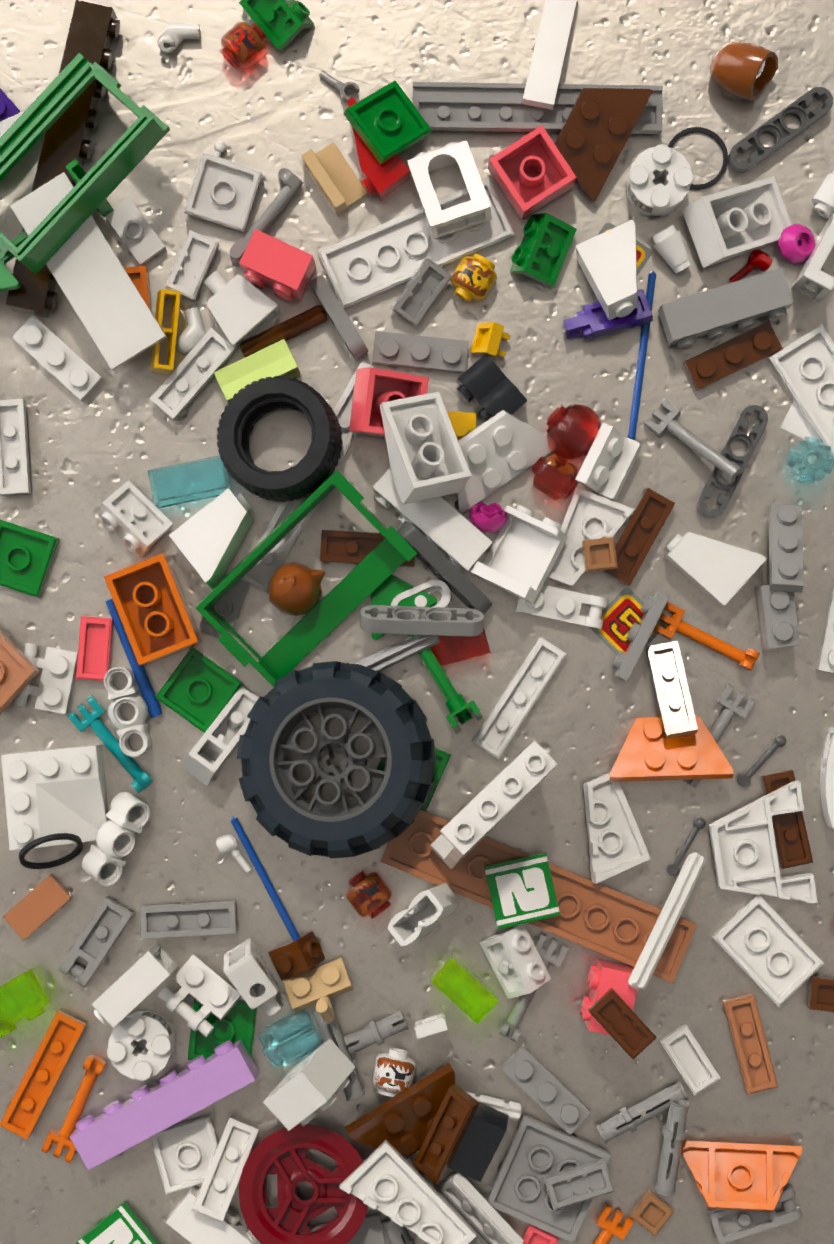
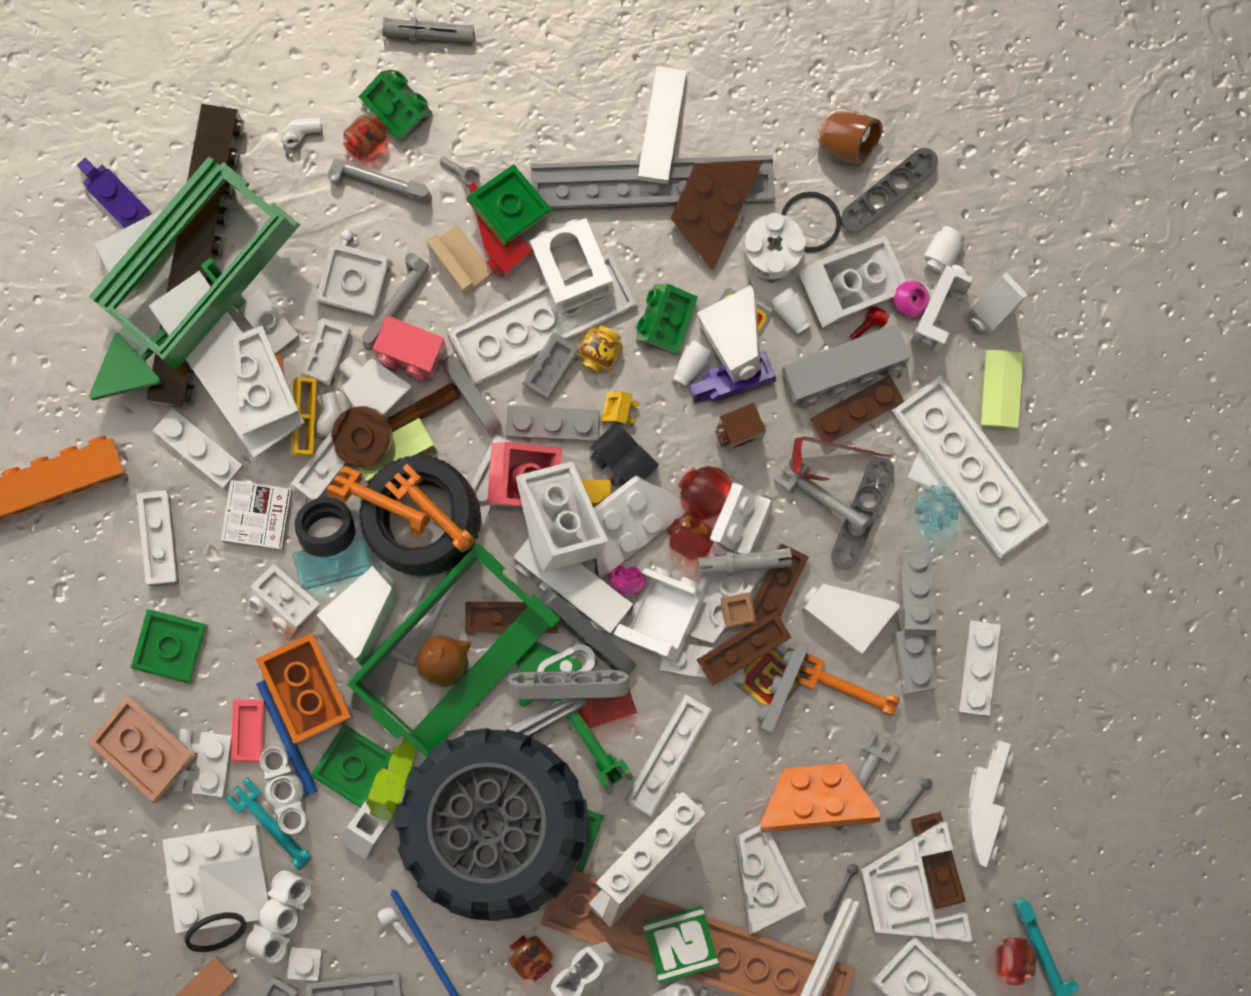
camera: 15 degrees left, 5 degrees down
coral brick [488,125,577,220] -> none
blue axle [627,271,656,440] -> none
plate [647,641,698,739] -> none
none -> white tile [221,480,292,550]
none -> white wing [233,325,299,436]
none -> white plate [287,947,322,981]
none -> black tyre [294,497,356,557]
none -> orange hinge [326,466,431,536]
none -> light grey hinge [328,158,432,203]
none -> reddish brown tile [331,406,393,467]
none -> lime piece [366,735,416,822]
none -> orange hinge [385,464,475,552]
none -> white cone [673,340,713,387]
none -> reddish brown plate [696,611,792,687]
none -> light grey pin [697,548,792,577]
none -> reddish brown brick [715,402,766,453]
none -> red piece [792,436,892,481]

